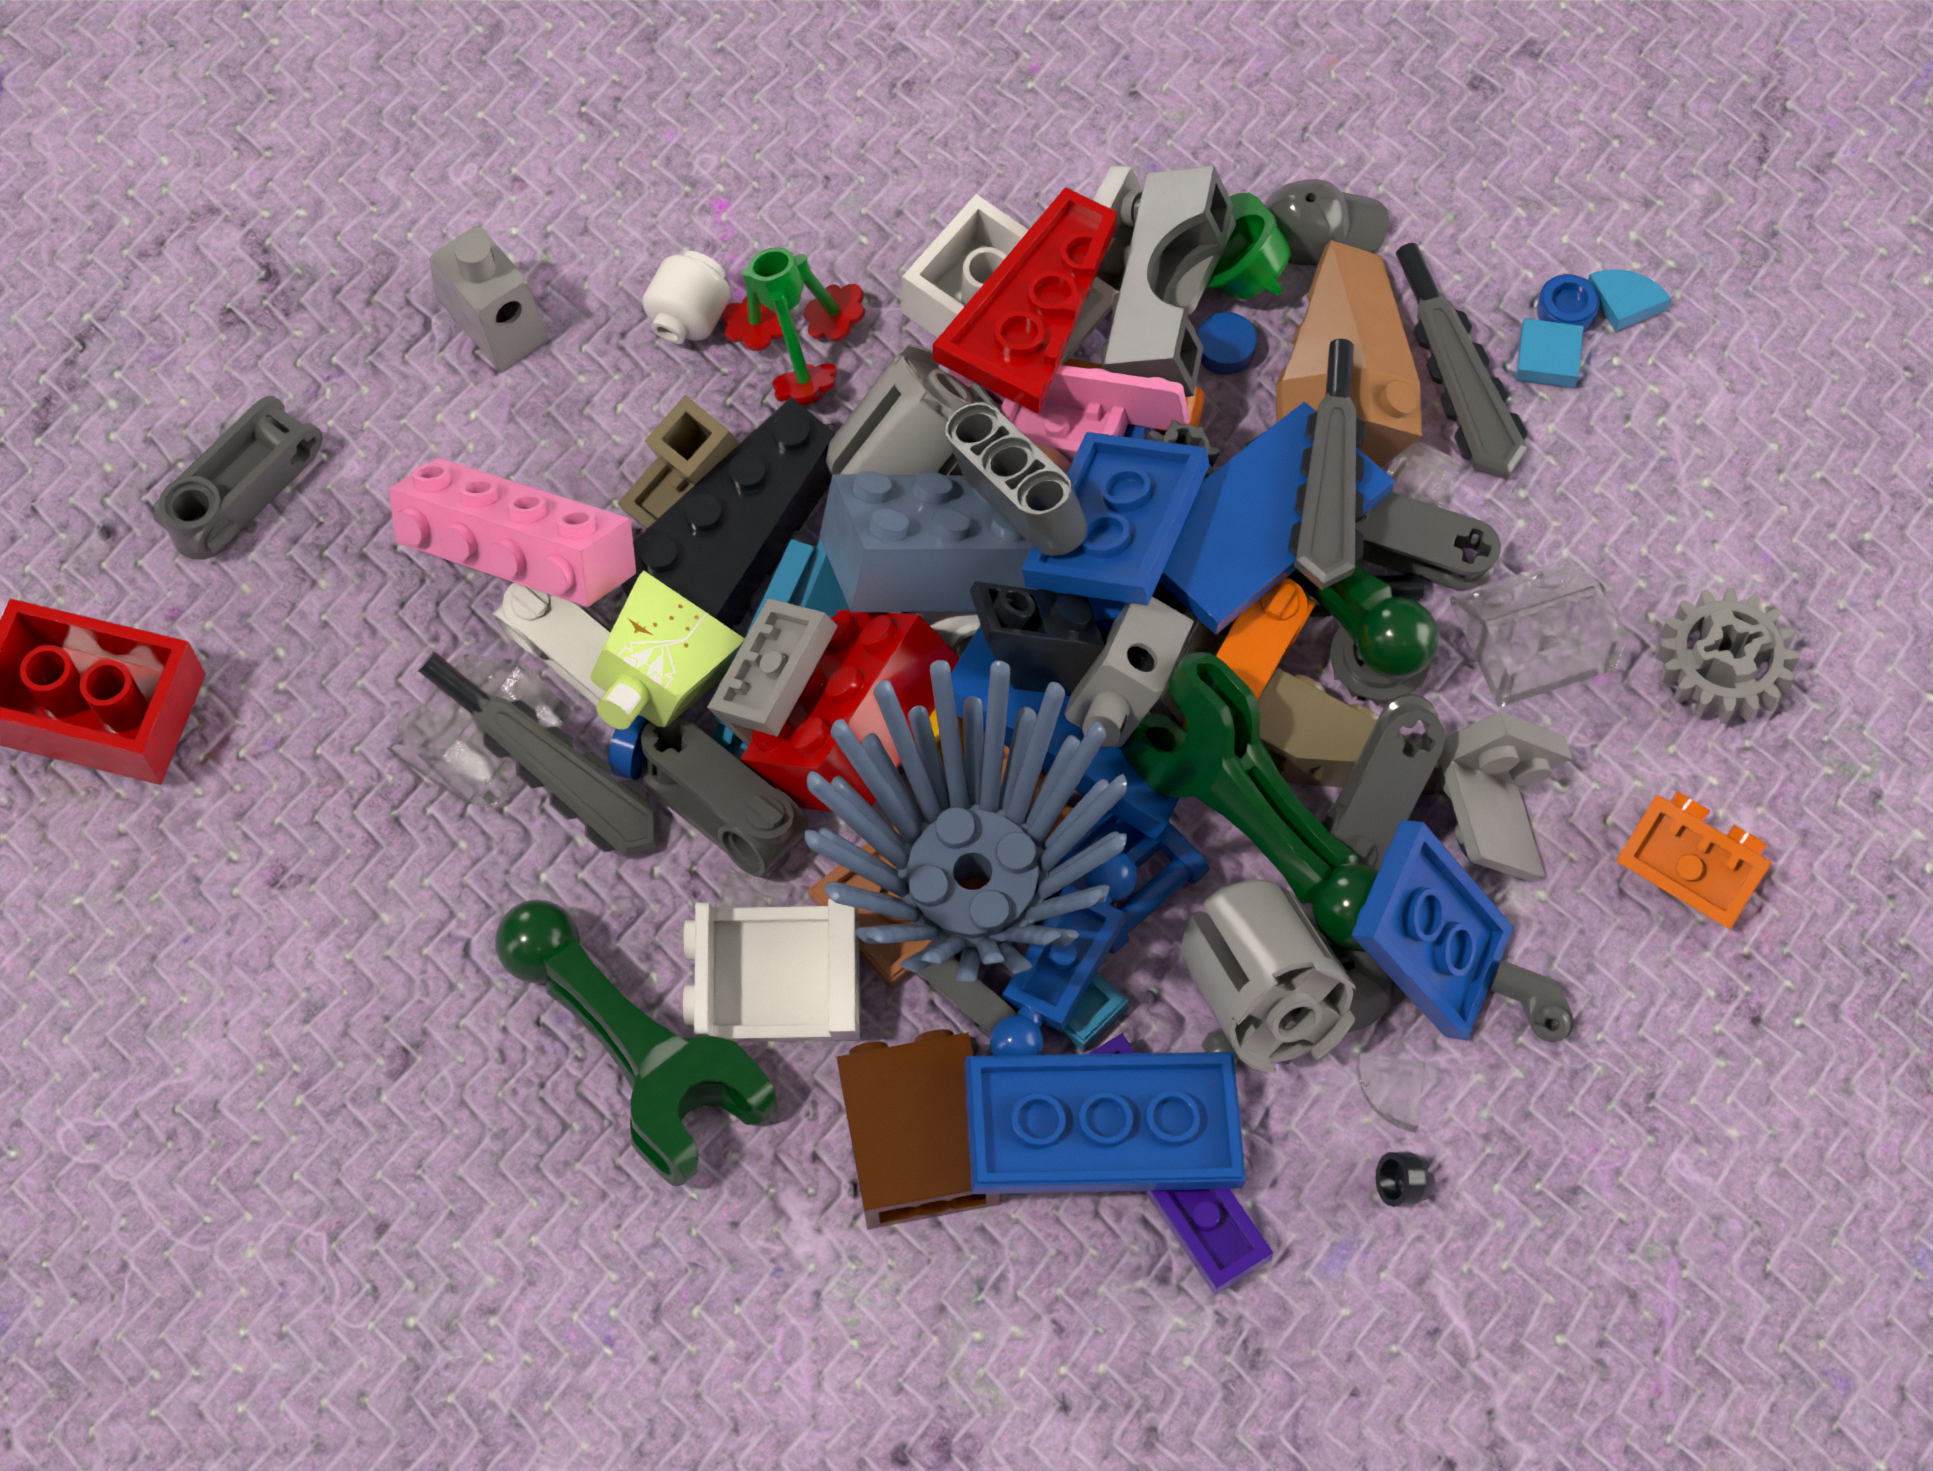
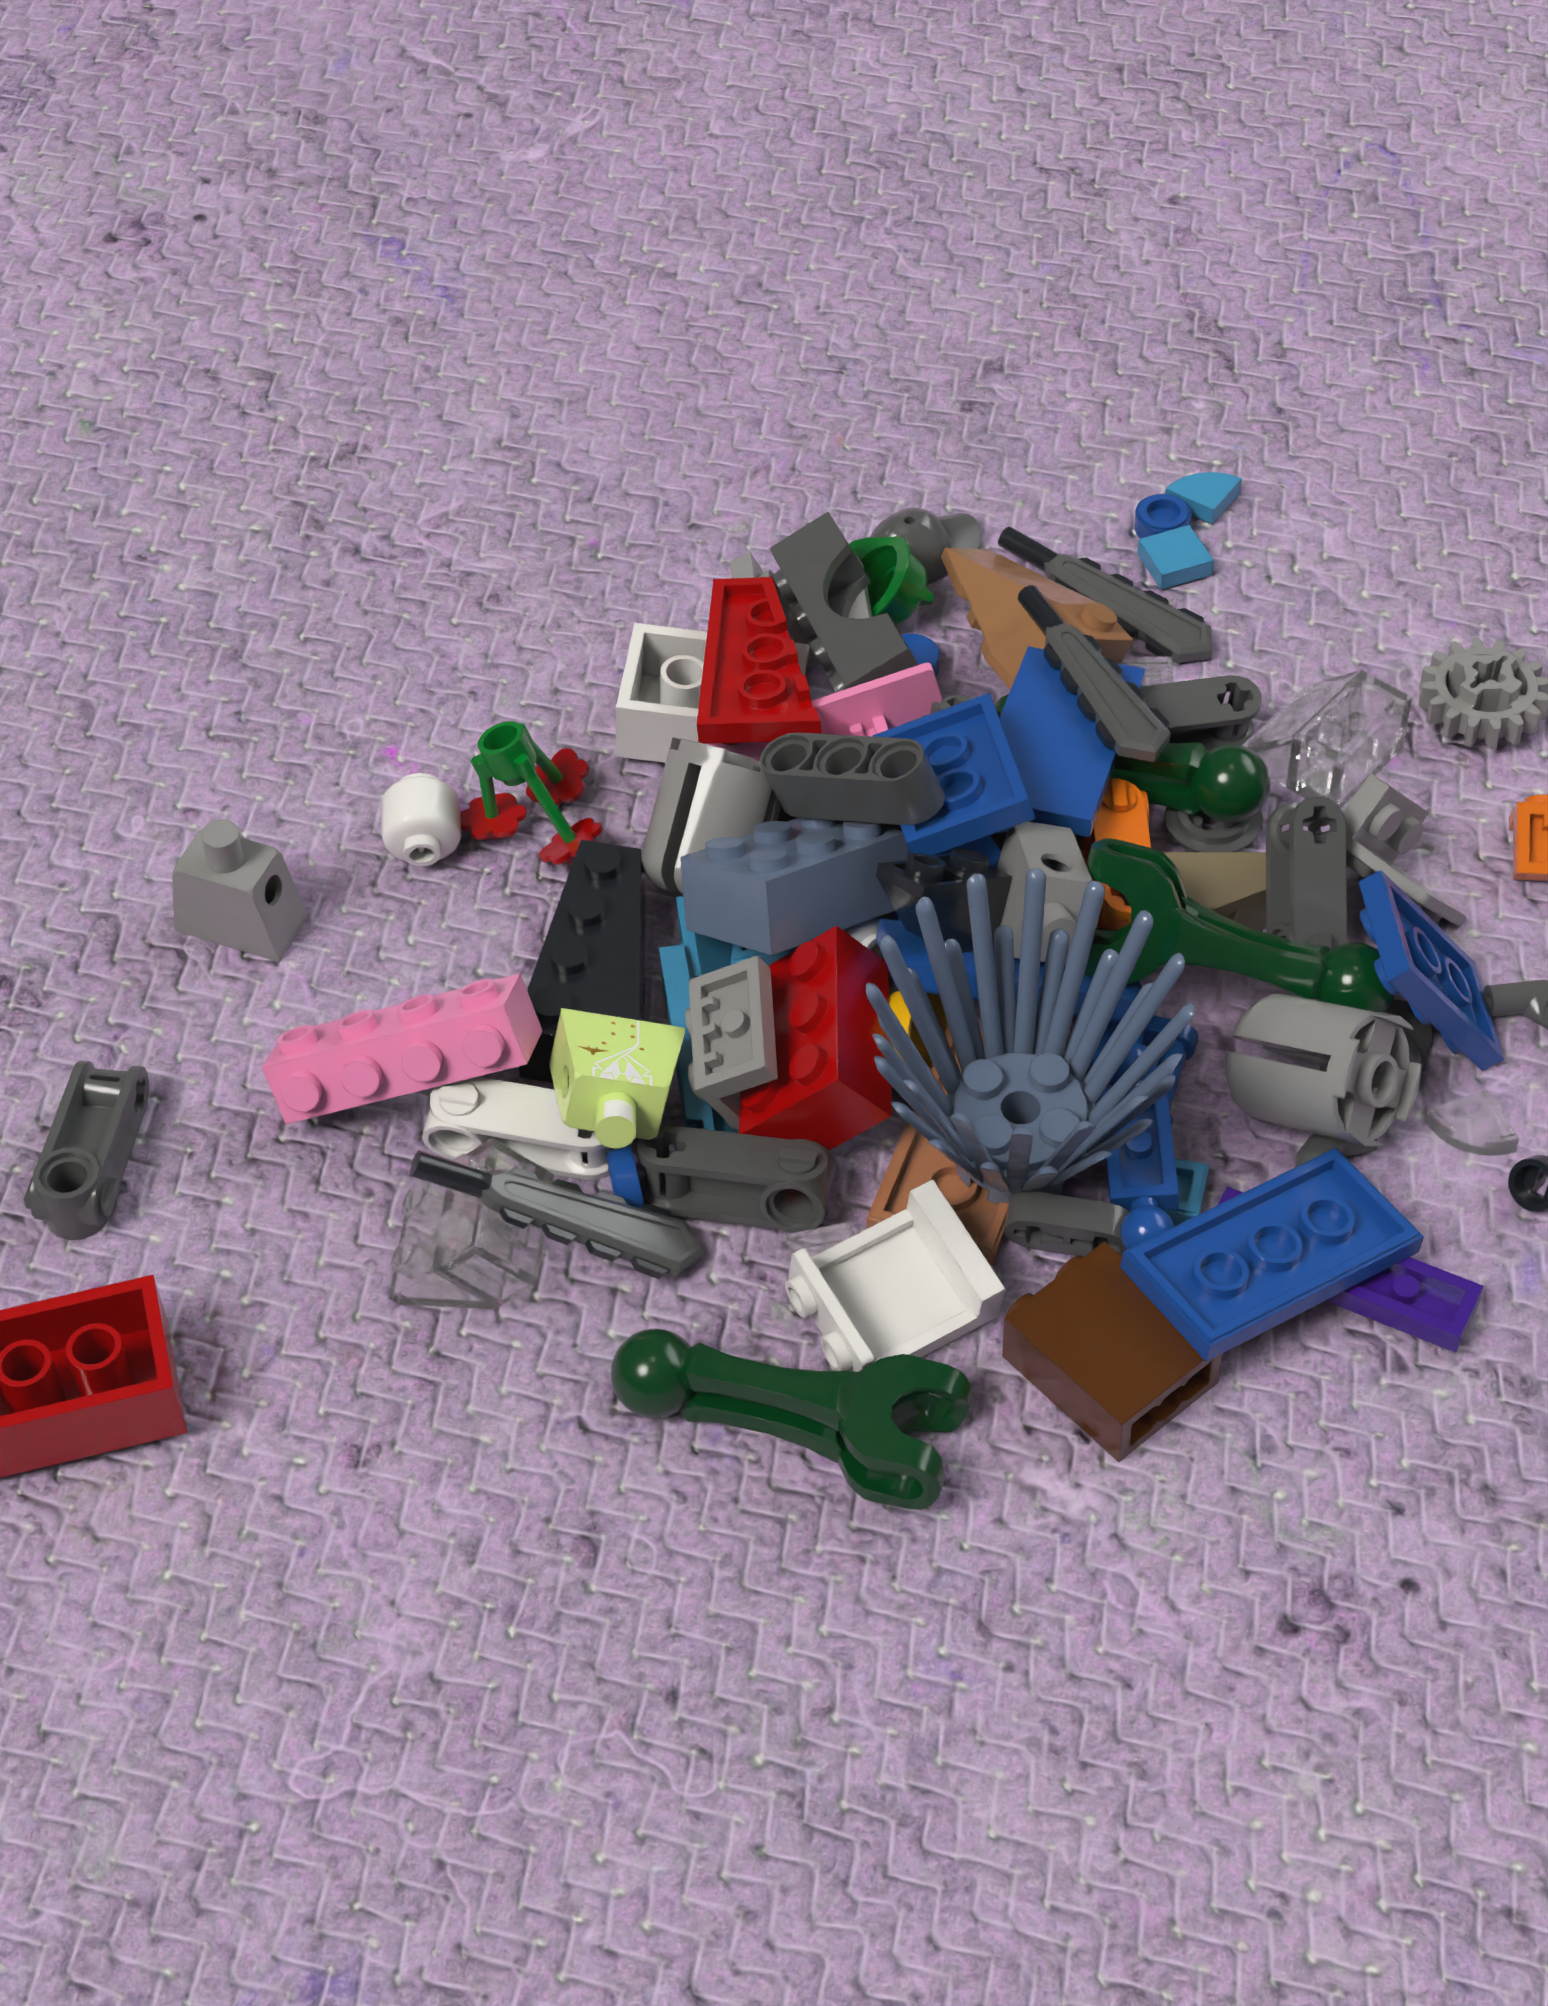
camera: 30 degrees left, 15 degrees down
dark tan brick [617,395,739,529] -> none

